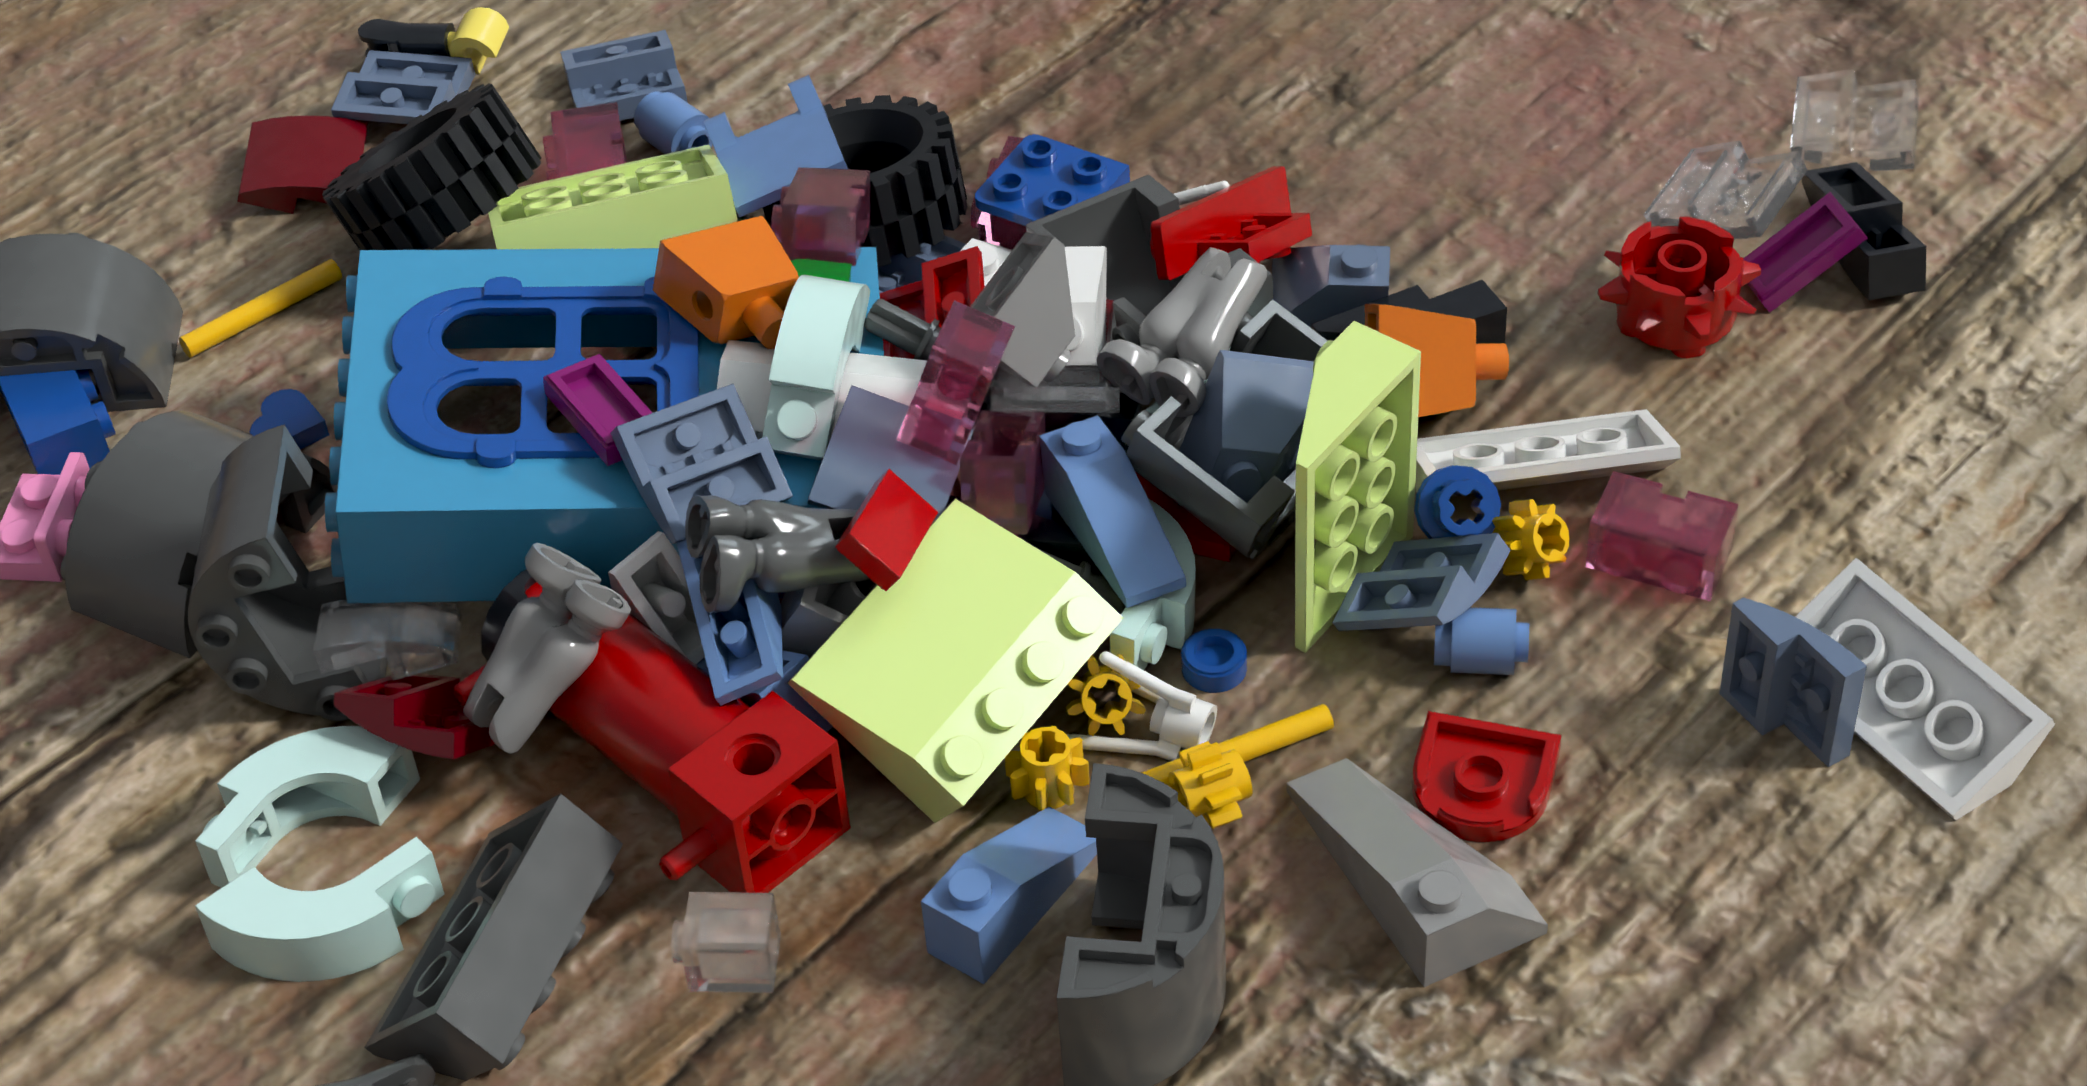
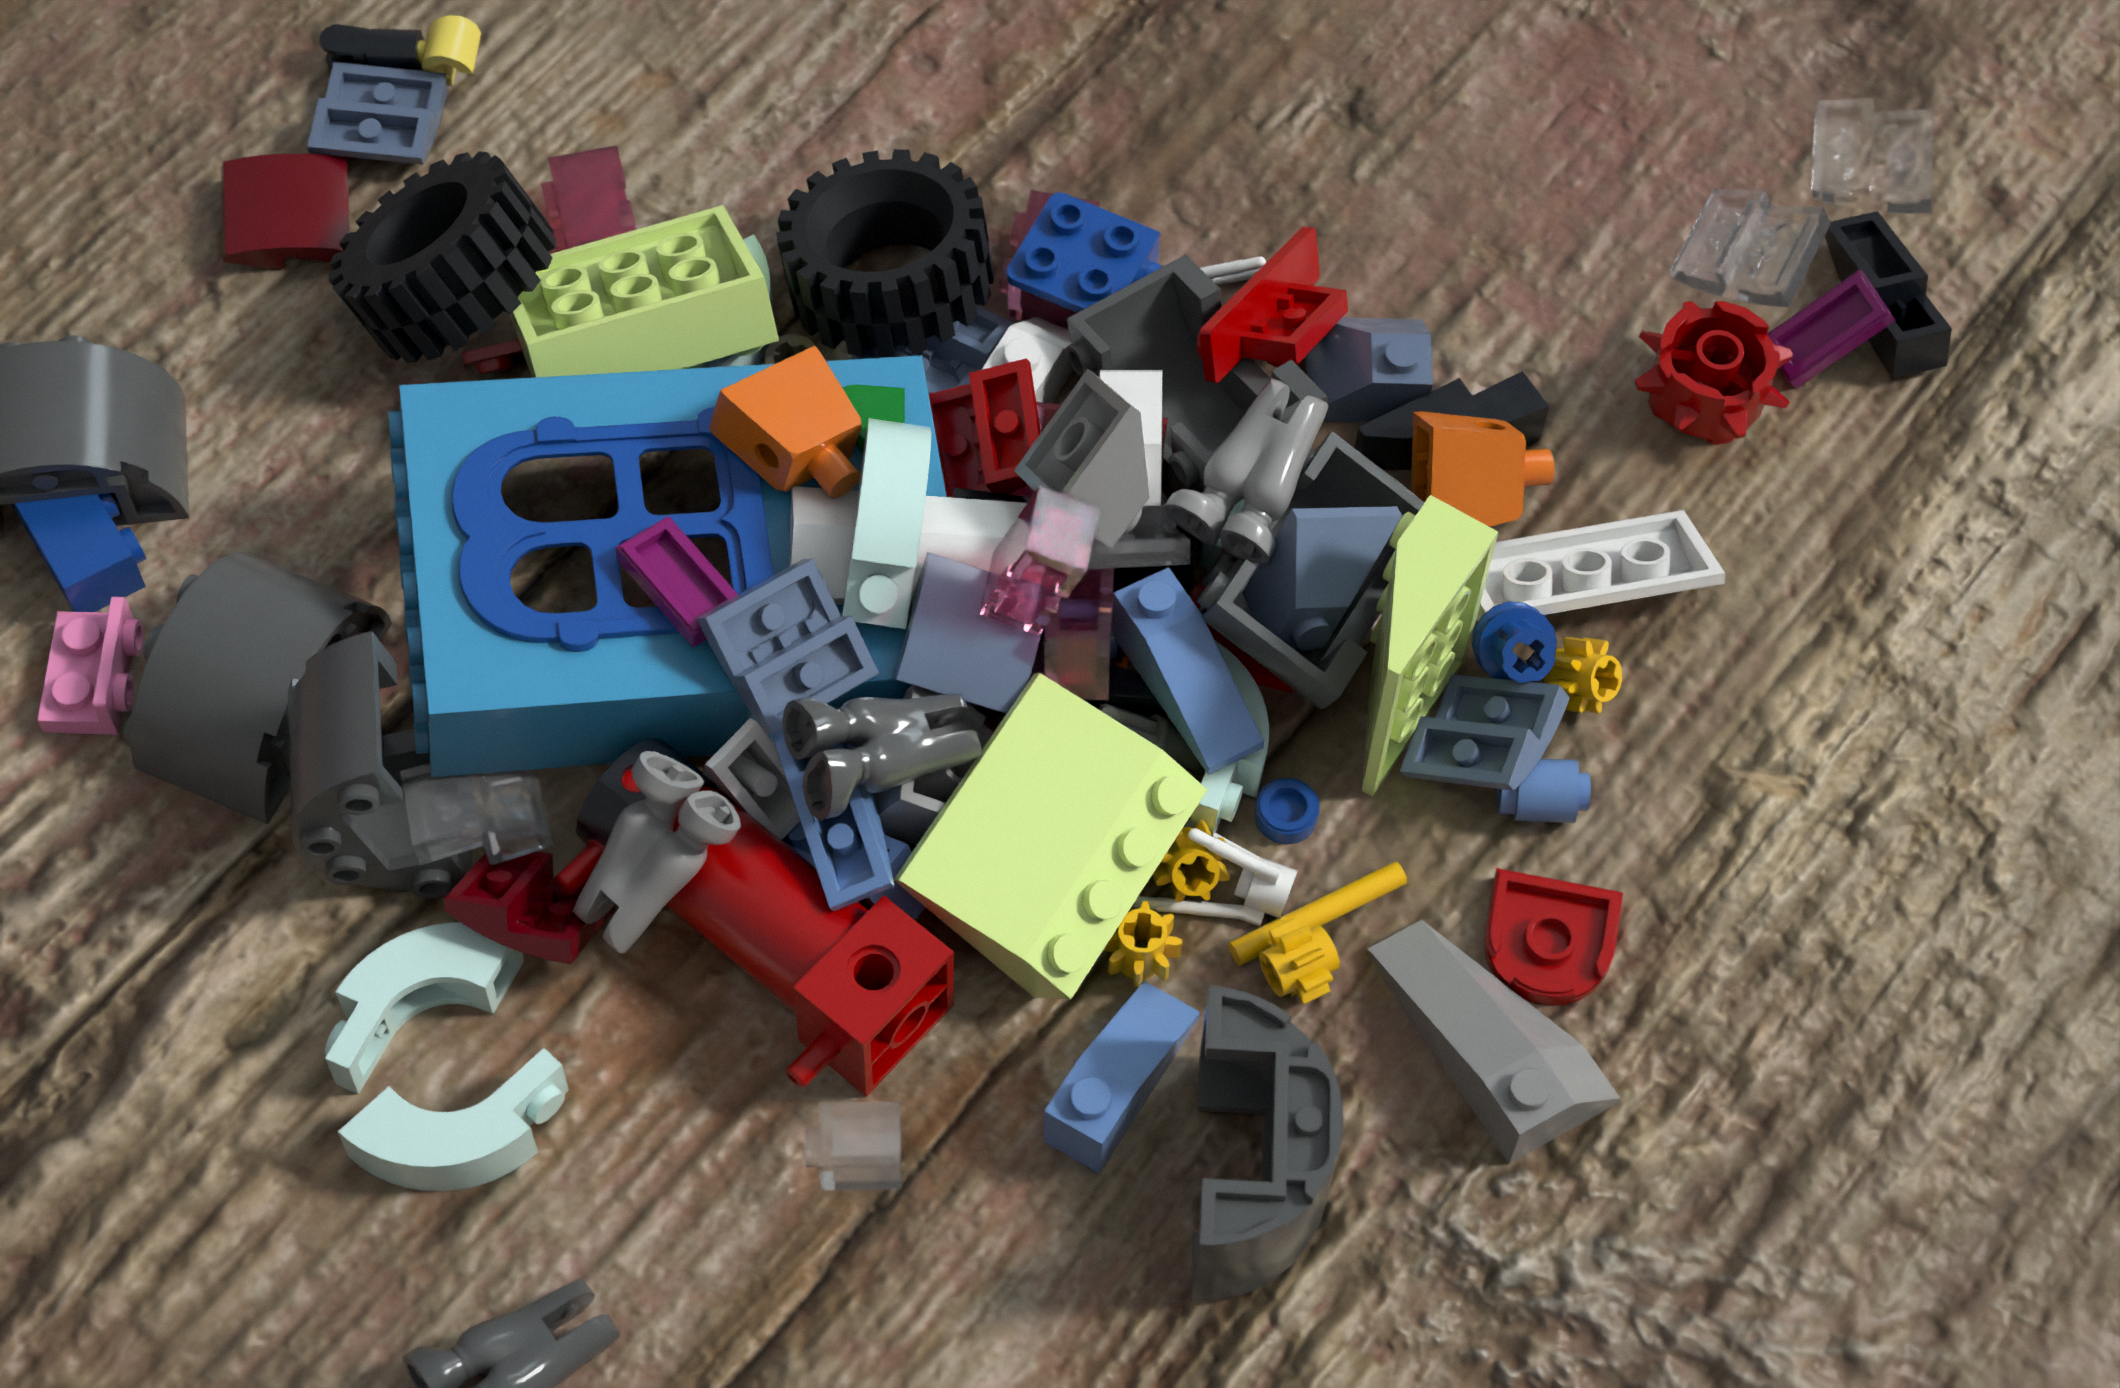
camera: 10 degrees left, 15 degrees up
yellow bar [179,259,342,358] -> none
blue tile [250,389,329,449] -> none
dark grey slope [364,794,623,1081] -> none
sand blue slope [560,30,688,129] -> none
medium blue brick [634,91,713,154] -> none
medium blue flag [704,75,848,217] -> none
clear pink brick [771,167,870,266] -> none
red tile [835,469,938,591] -> none
dark grey axle [864,299,985,369] -> none
clear pink brick [1585,471,1739,601] -> none
sand blue slope [1719,598,1867,767] -> none
white slope [1795,558,2055,821] -> none

